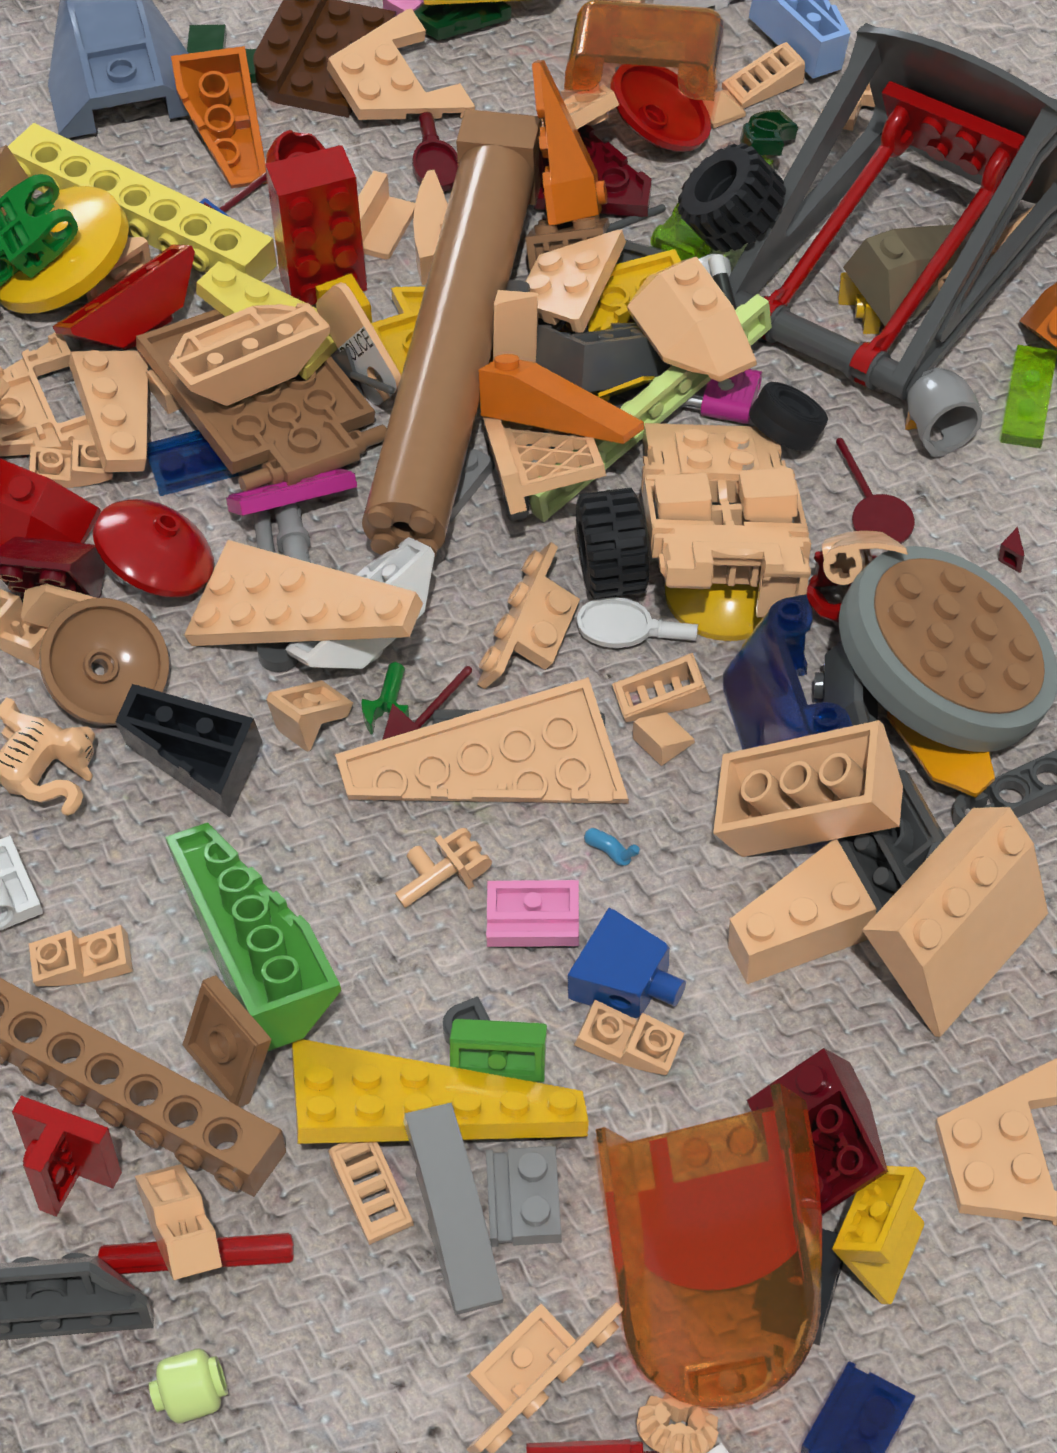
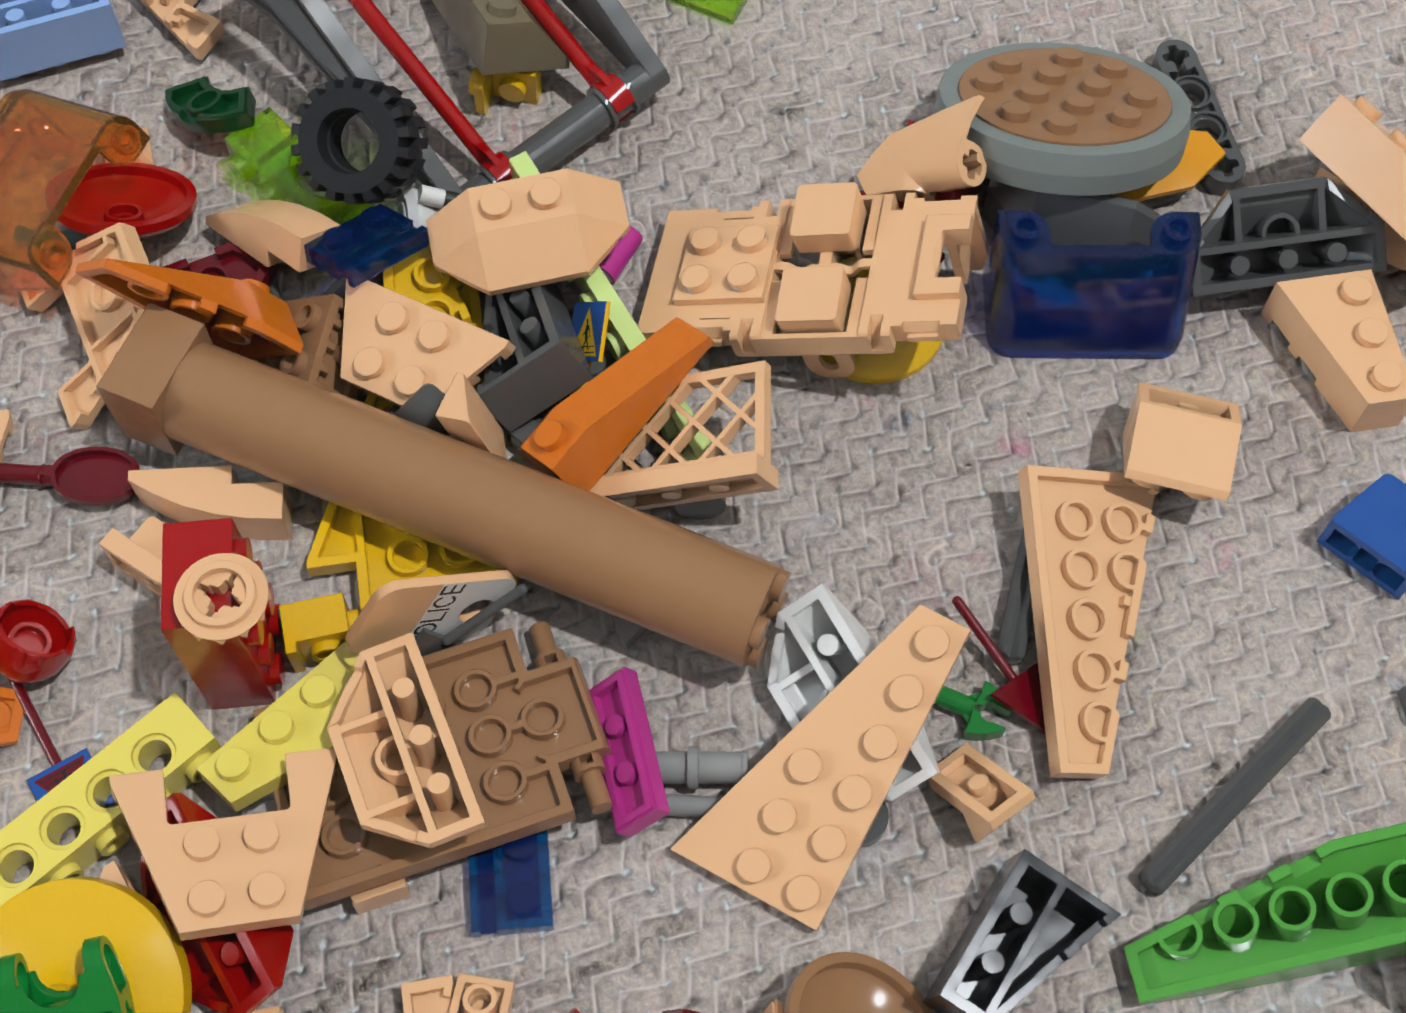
camera: 80 degrees left, 10 degrees up
light nougat wing [69,350,148,472] -> none
red dish [93,499,214,597] -> none
light nougat arm [395,828,492,908] -> none
light nougat bracket [477,542,580,689] -> none
bright pink plate [486,880,579,947] -> none
black tyre [576,488,649,599] -> none
white piece [577,597,698,648] -> none
dark azure piece [584,828,640,866] -> none
light nougat slope [612,653,711,723] -> none
light nougat slope [633,712,695,766] -> none
light nougat slope [713,720,903,857] -> none
light nougat slope [722,42,805,109] -> none
black tyre [749,382,828,451] -> none
dark red piece [836,438,915,544] -> none
light grey piece [905,367,983,457] -> none
dark red piece [998,526,1025,573] -> none
none -> light nougat wing [109,748,337,941]
none -> light nougat gear [173,553,272,645]
none -> light nougat slope [206,200,340,273]
none -> clear blue plate [304,203,430,288]
none -> light nougat slope [1122,382,1242,501]
none -> dark grey axle [1138,697,1331,896]

